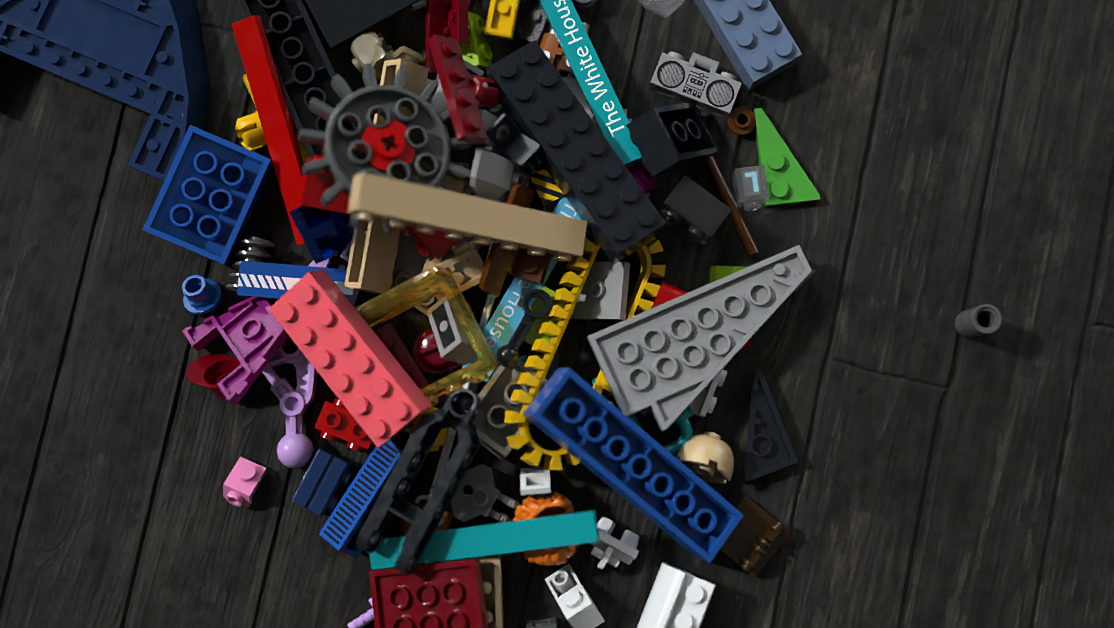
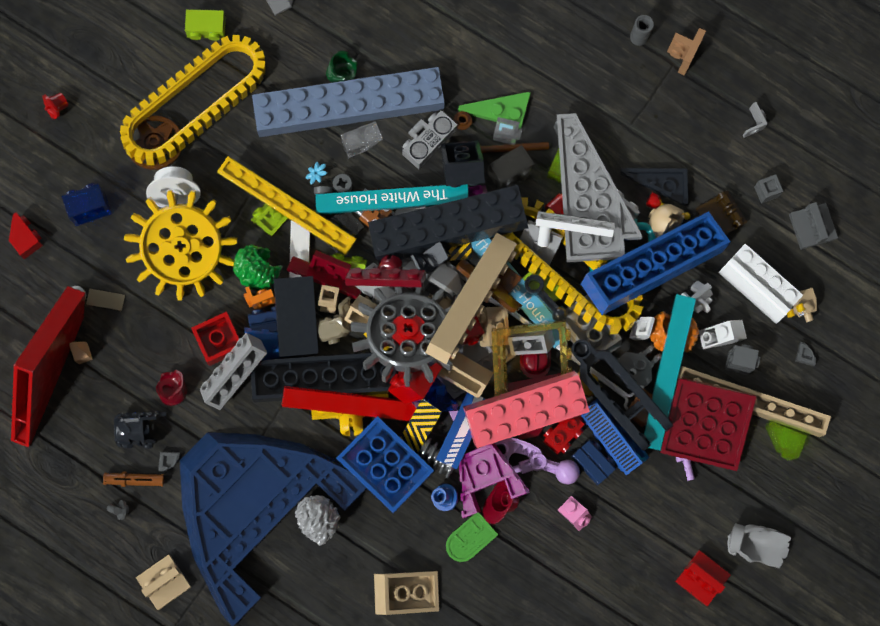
camera: 75 degrees left, 5 degrees down
none -> light grey hair [295,495,341,546]
none -> tan leg [318,285,339,314]
none -> tan slope [374,571,439,615]
none -> sticker [400,399,442,453]
none -> bright green window [446,513,498,562]
none -> white piece [536,211,615,247]
none -> red hinge [646,192,690,220]
none -> medium nougat bracket [667,28,706,75]
none -> light grey bracket [743,102,767,138]
none -> dark grey panel [754,174,783,204]

